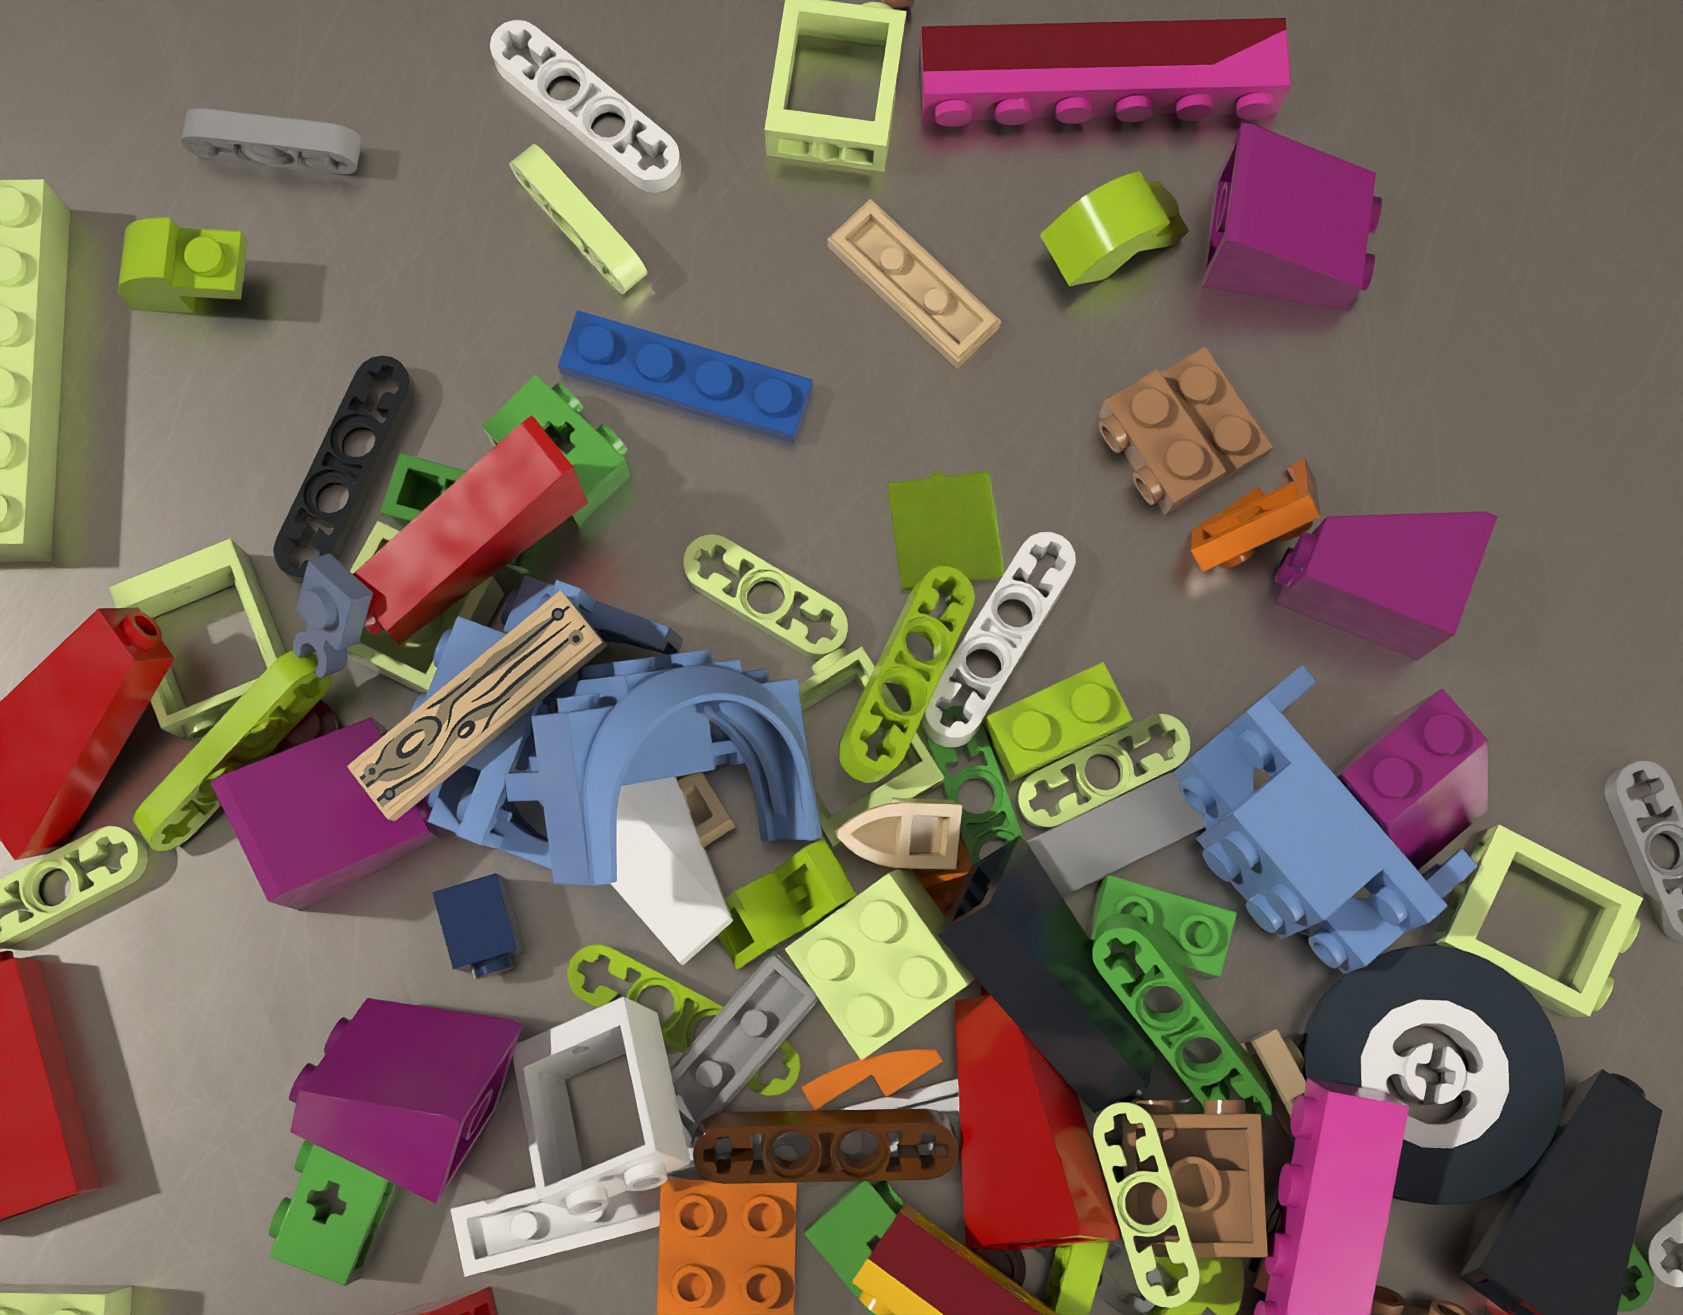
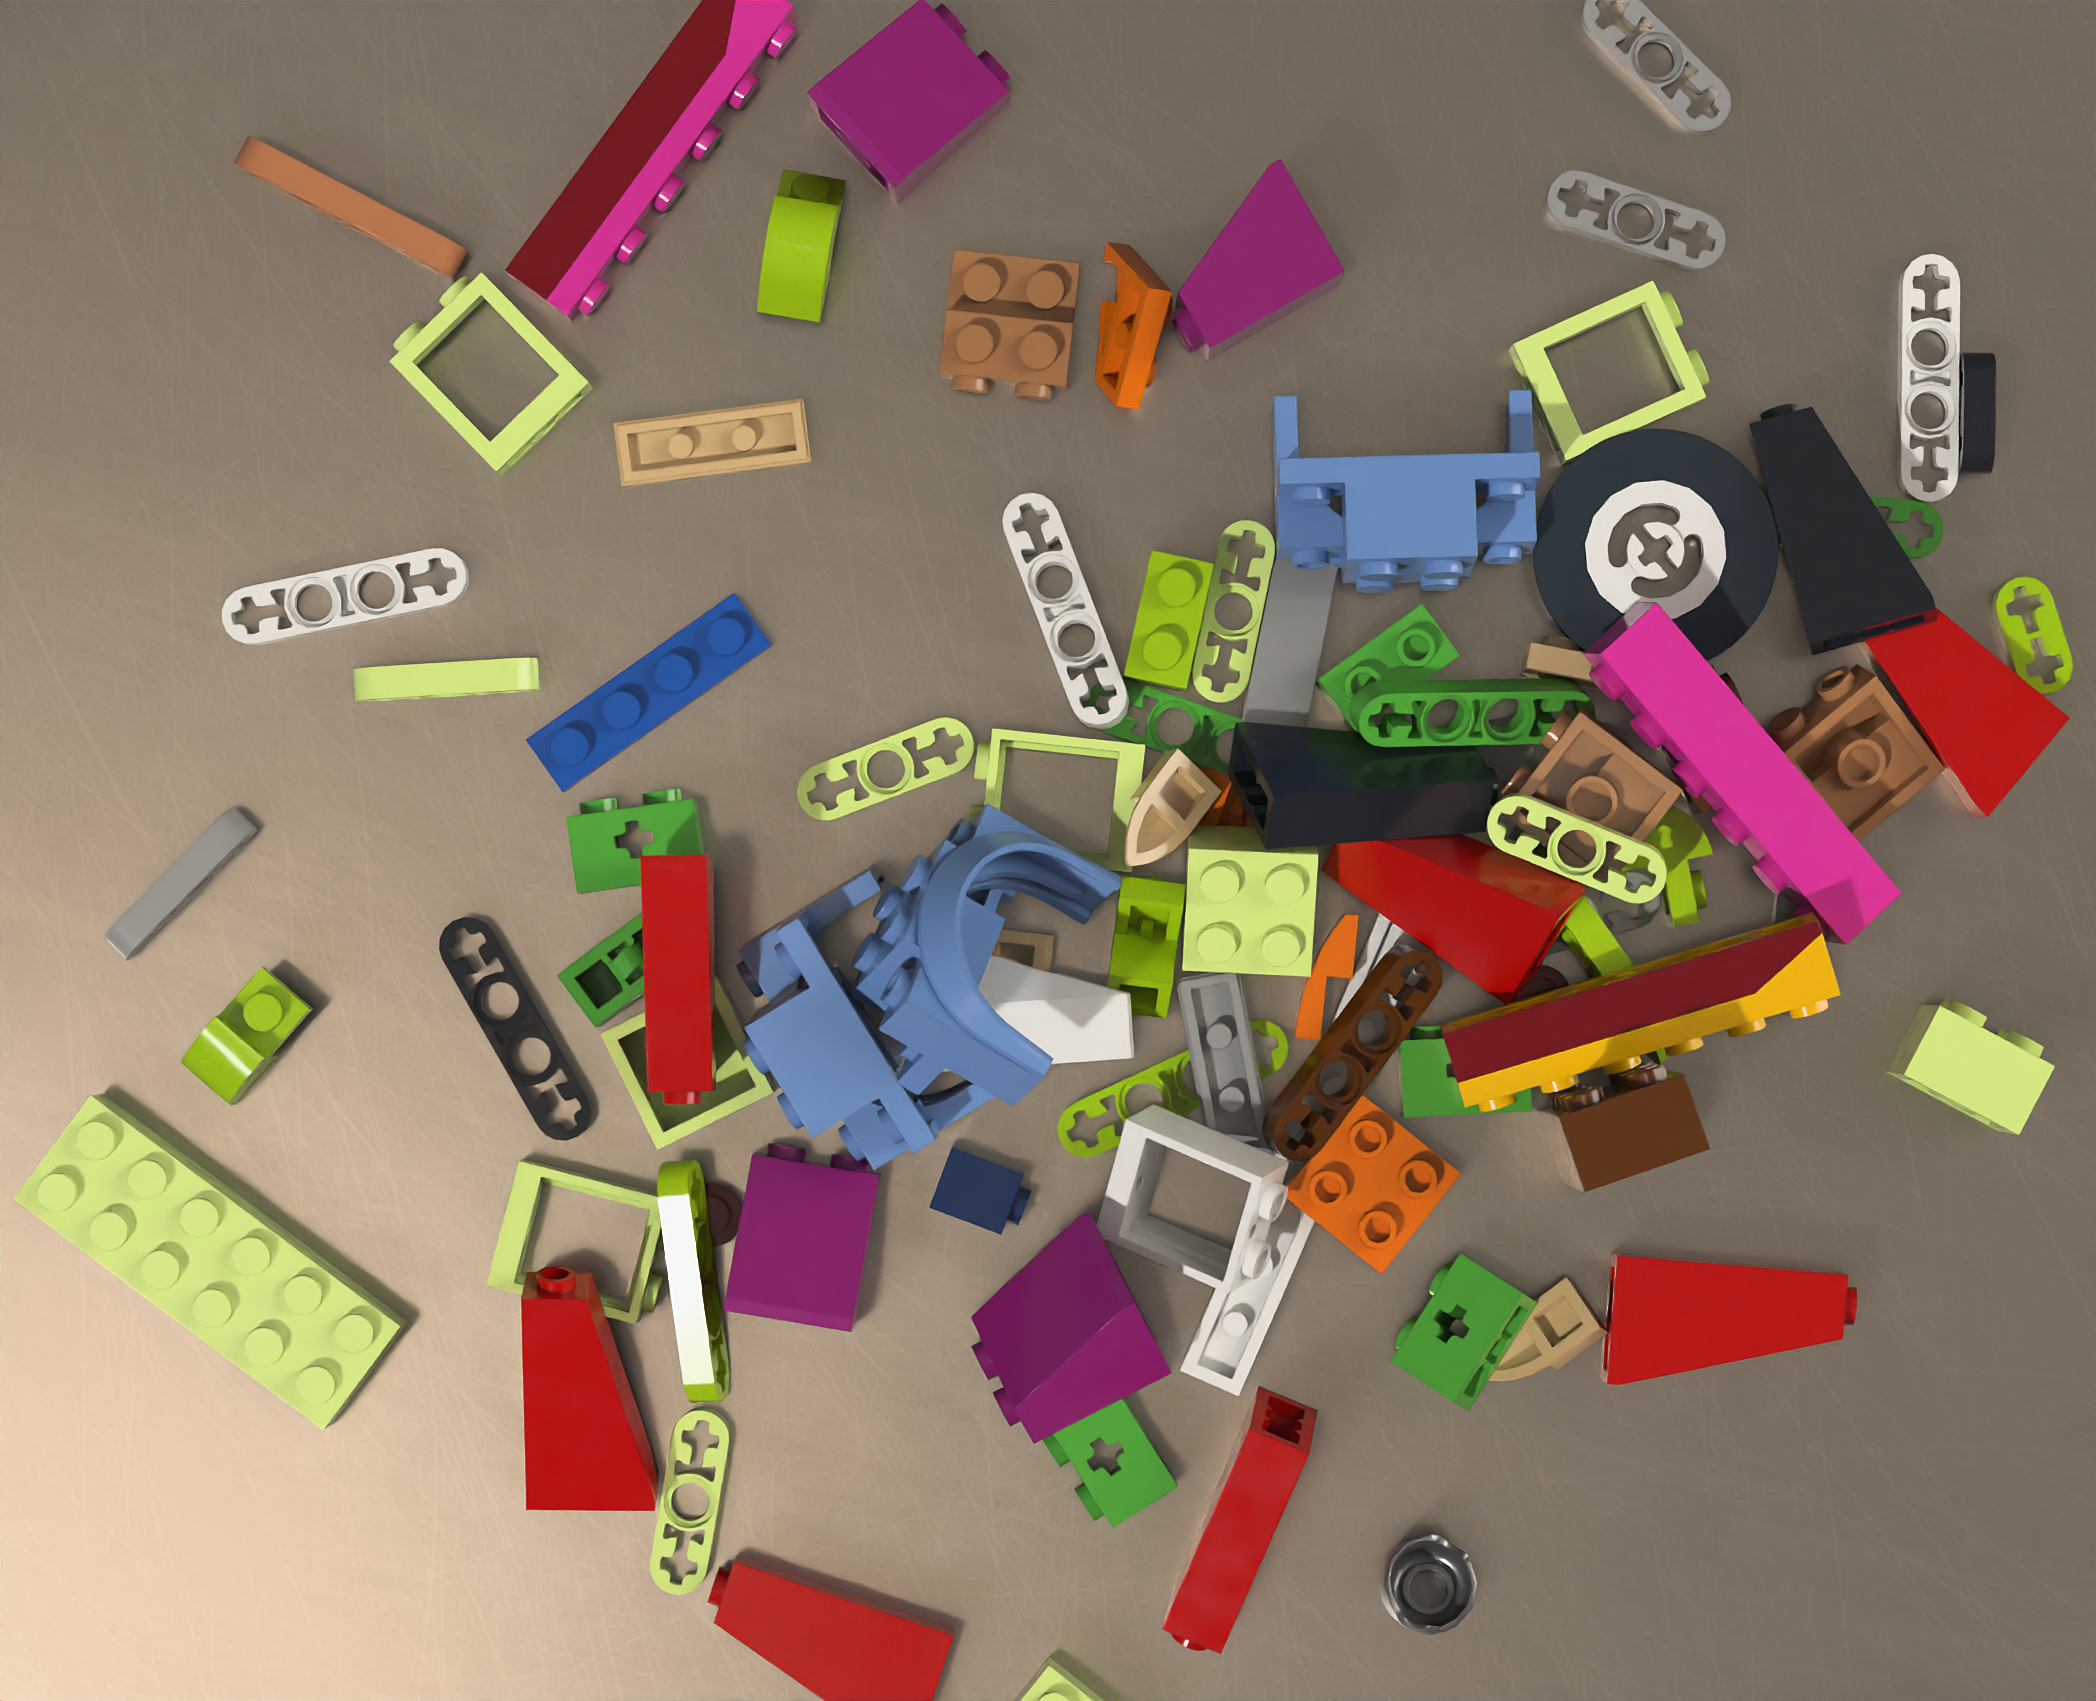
camera: 50 degrees left, 10 degrees up
sand blue plate [293,553,373,679] -> none
tan tile [347,590,607,821] -> none
lime beam [838,566,975,783] -> none
clear neon green piece [887,471,1004,591] -> none
magenta slope [1332,689,1488,870] -> none

